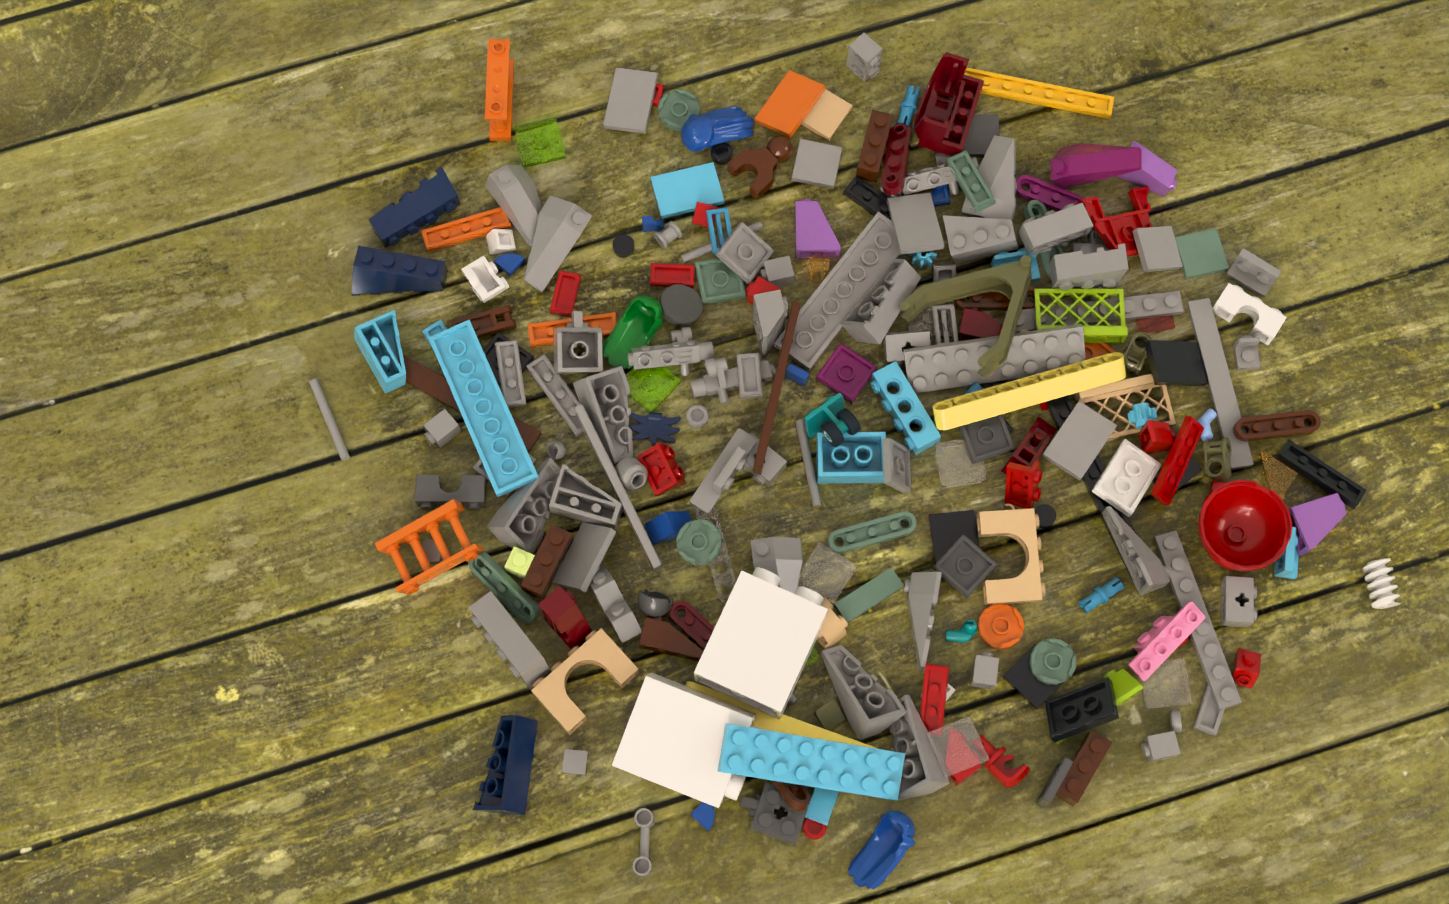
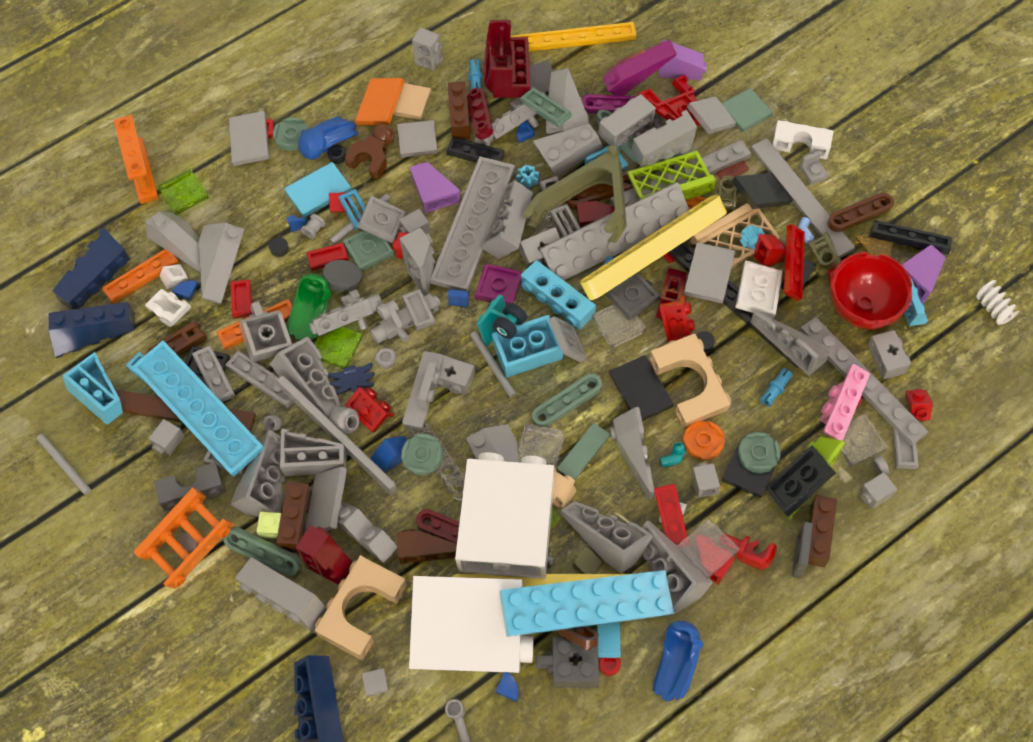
camera: 15 degrees left, 10 degrees down
dark grey hair [638,589,673,617] -> none
reddish brown tile [753,301,801,475] -> none
clear yellow tile [807,257,830,281] -> none
light grey tile [887,193,944,255] -> none
dark grey tile [932,534,998,599] -> none
light grey bracket [1227,248,1281,297] -> none

